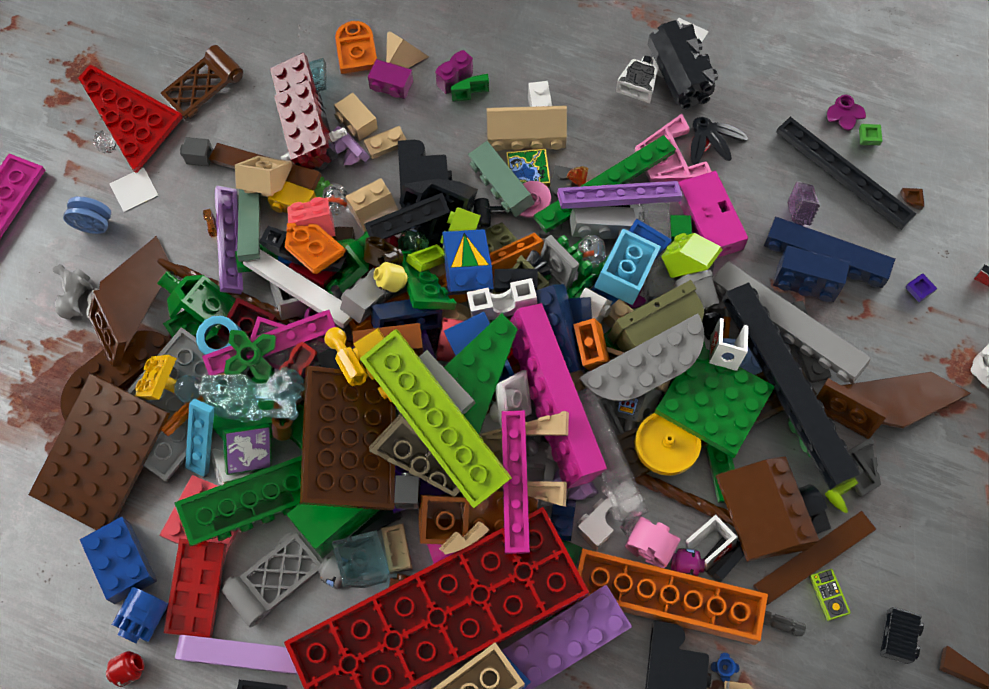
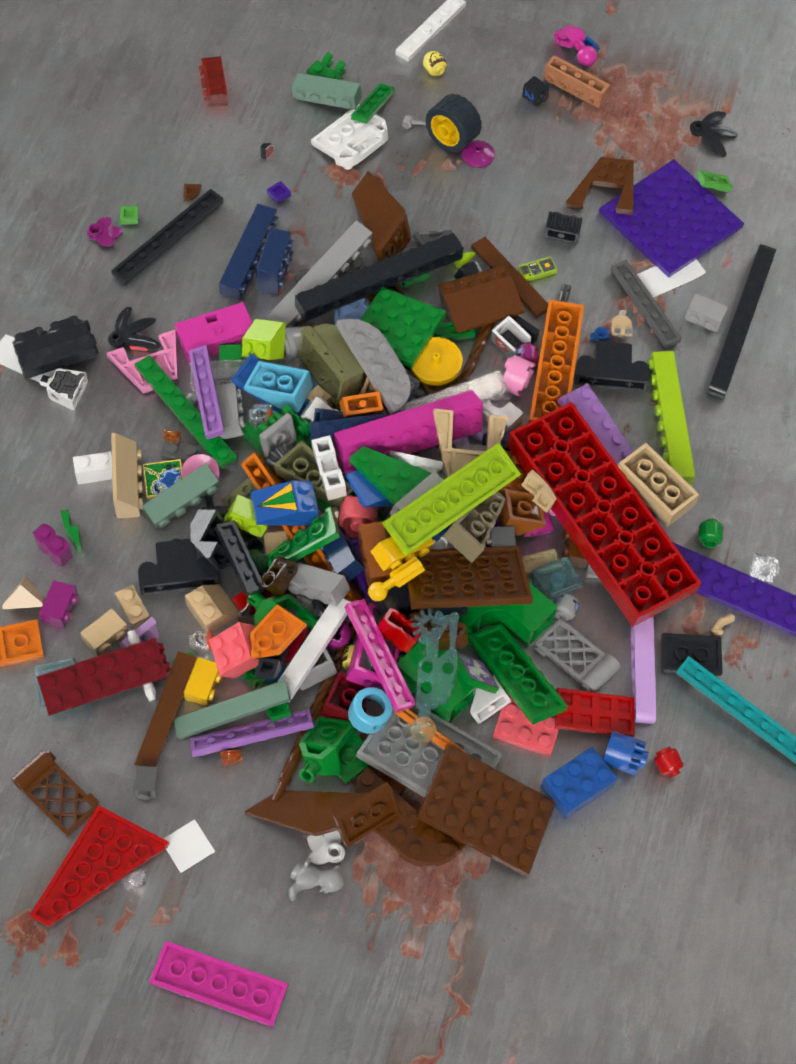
camera: 100 degrees left, 5 degrees down
medium blue wheel [63,196,111,234] -> none
yellow plate [135,355,183,400] -> none
medium azure plate [185,398,214,477] -> none
green plant [224,330,277,380] -> none
tan slope [235,156,292,196] -> none
light yellow head [373,262,407,293] -> none
lime tile [406,244,445,272] -> none
black plate [494,269,538,292] -> none
dark pink plate [501,410,530,554] -> none
white piece [709,318,748,371] -> none
clear purple brick [787,182,820,226] -> none

